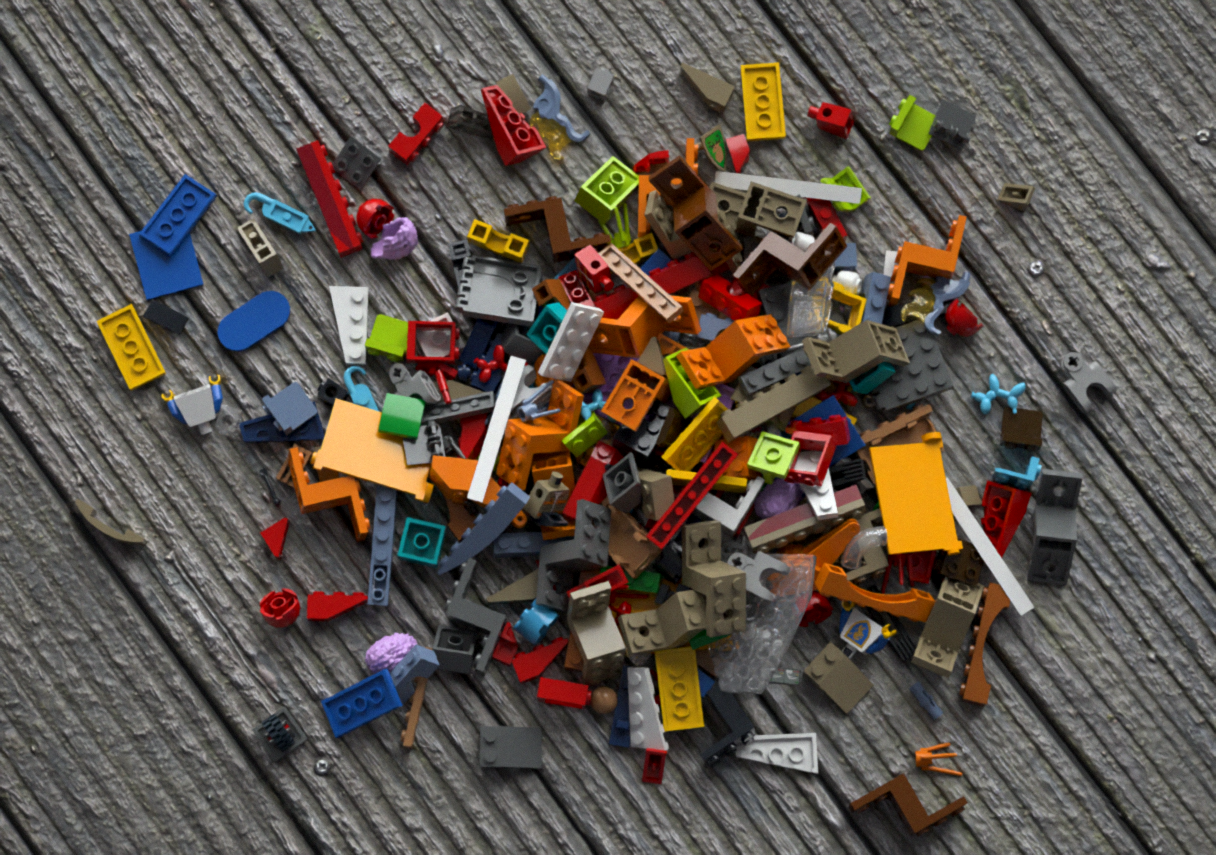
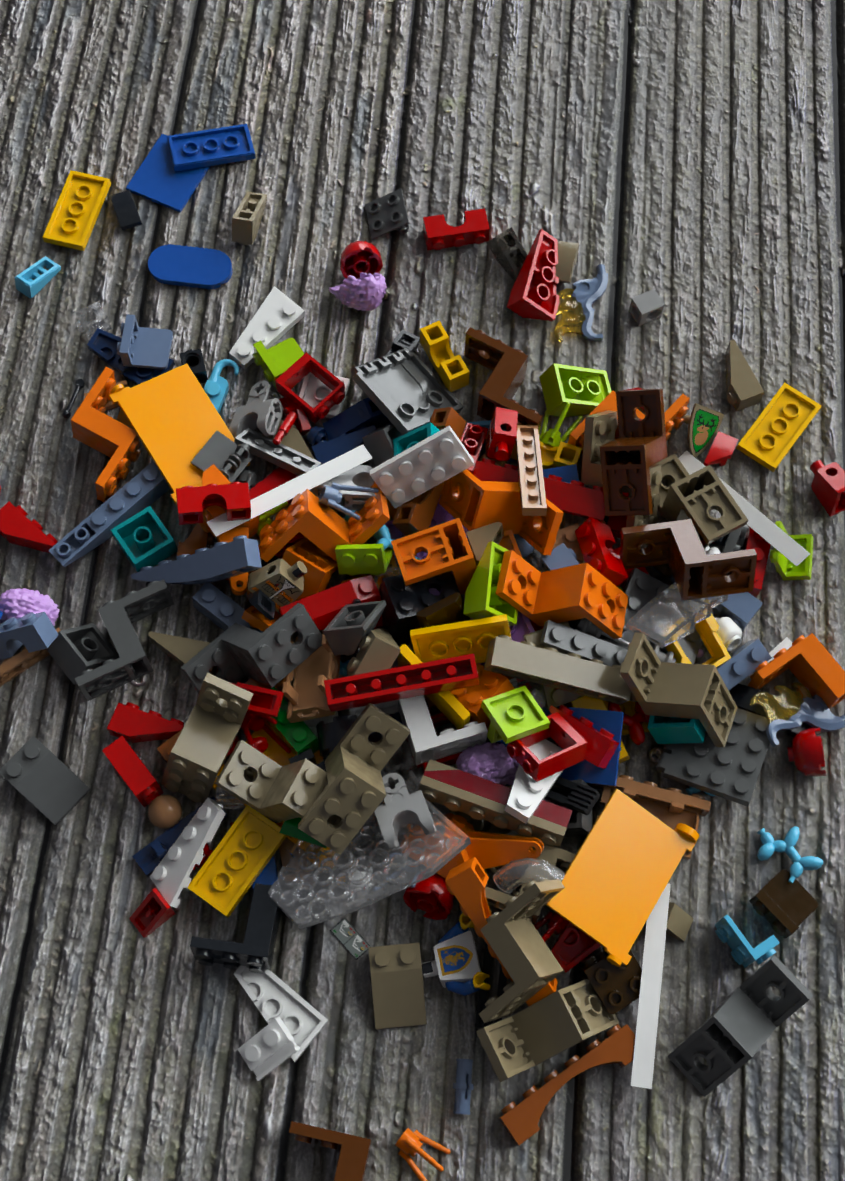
camera: 40 degrees right, 10 degrees down
white torso [161,375,223,434] -> none
medium azure plate [244,192,316,235] -> none
red slope [260,518,290,560] -> none
brick [296,140,364,258] -> none
slope [378,393,426,440] -> none
red piece [473,345,528,383] -> none
red slope [492,622,518,667] -> none
dark azure brick [513,599,560,646] -> none
red wedge [981,480,1031,563] -> none
none -> medium azure slope [15,256,61,299]
none -> red arch [176,482,251,525]
none -> white plate [237,1017,300,1081]
none -> dark tan bracket [479,879,565,1023]

